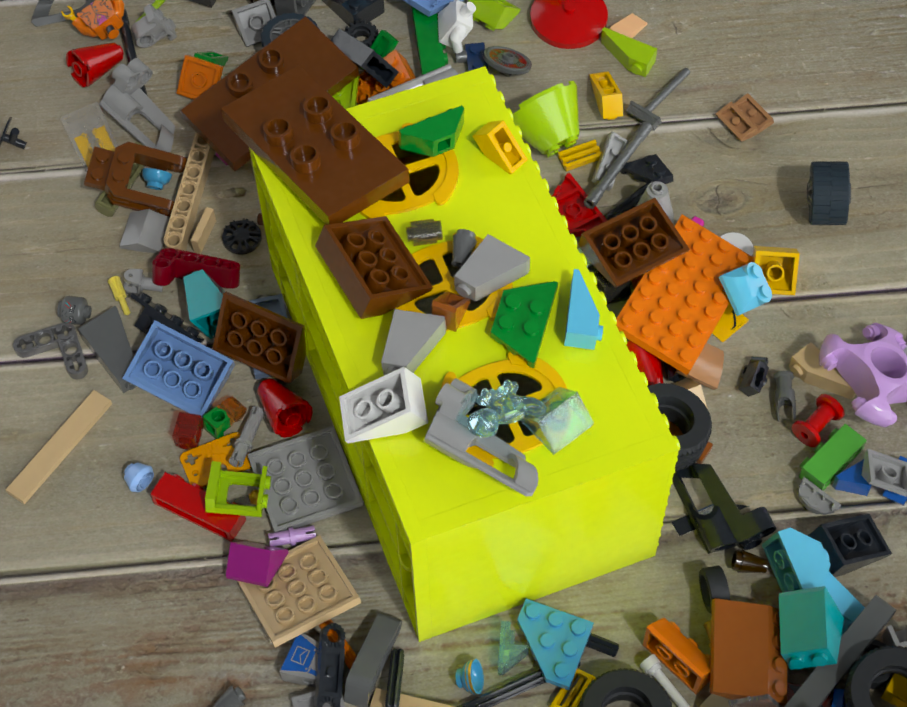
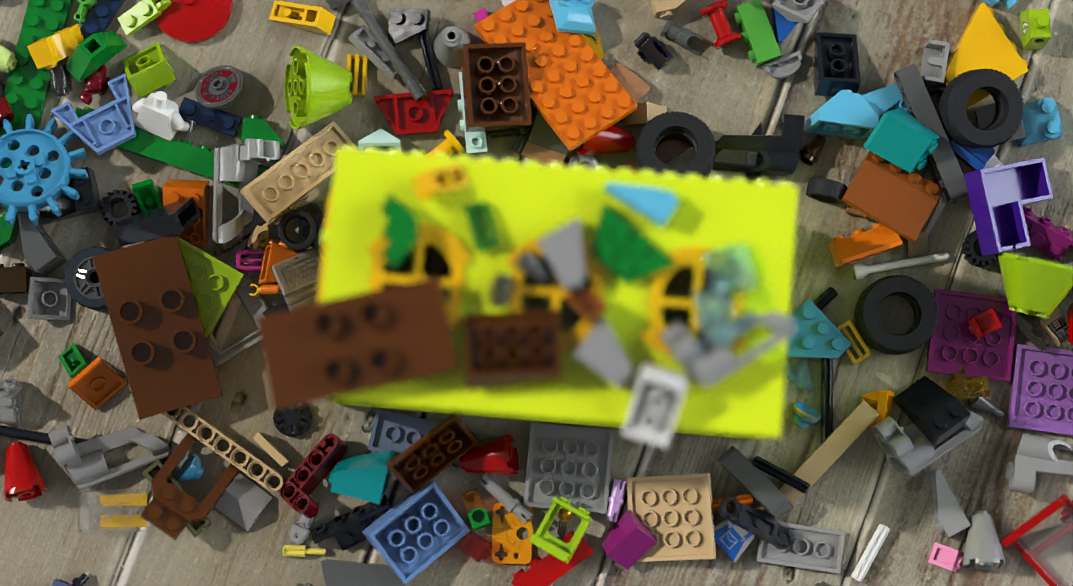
camera: 65 degrees left, 25 degrees up
none -> green tile [464,201,500,253]

